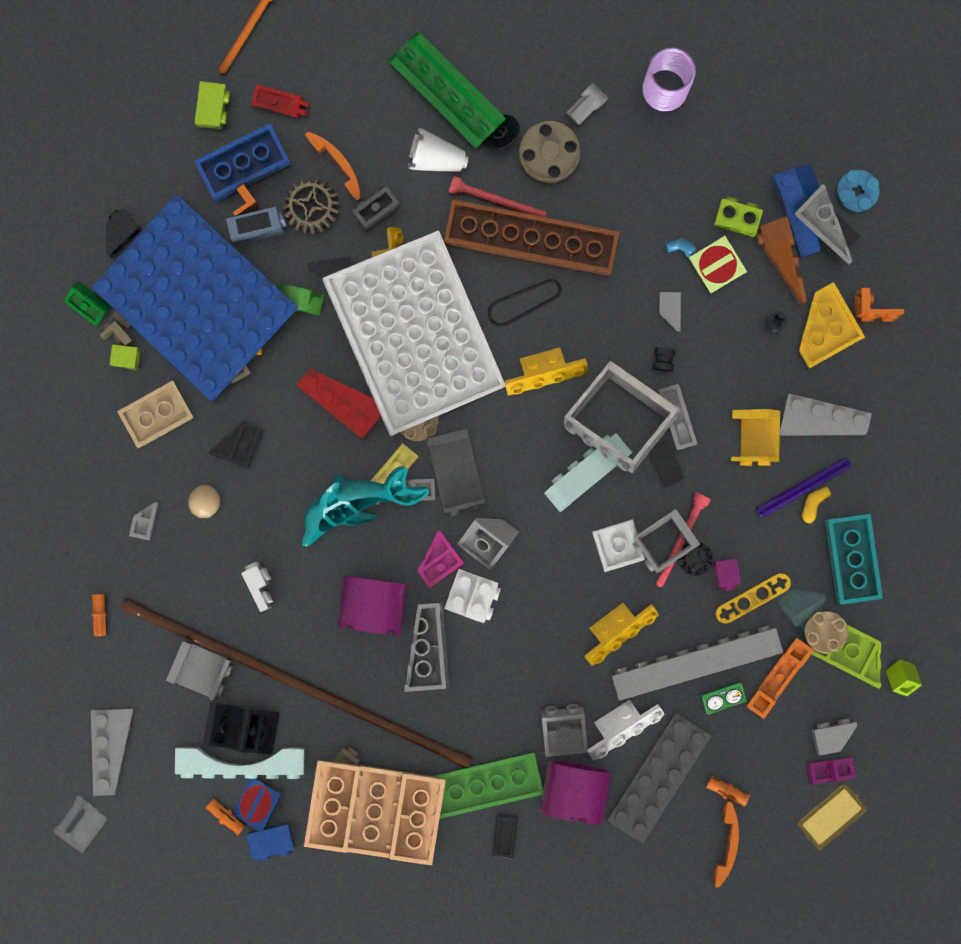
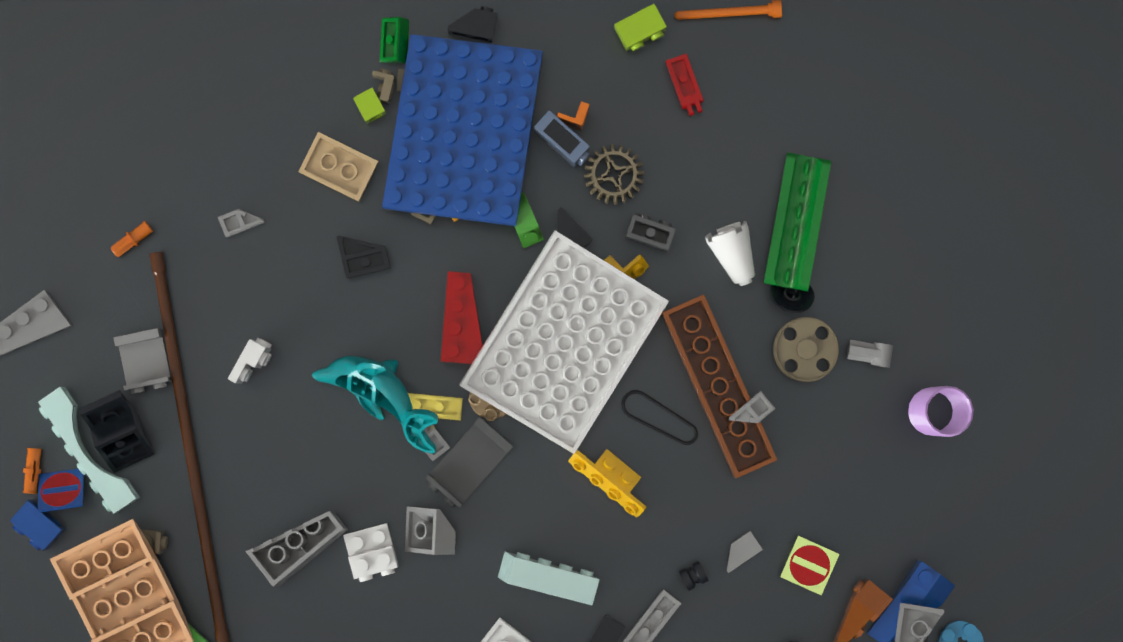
camera: 50 degrees right, 0 degrees up
tan hair [188,485,221,518] -> none
blue brick [194,123,291,203] -> none
orange slope [305,132,362,203] -> none
magenta brick [337,576,408,635] -> none
dark pink wing [417,530,464,588] -> none
coral piece [449,176,547,217] -> none
light grey window [564,361,679,473] -> none
dark azure arm [665,238,697,258] -> none
lime brick [713,197,763,237] -> none
none -> light grey tile [729,391,776,423]

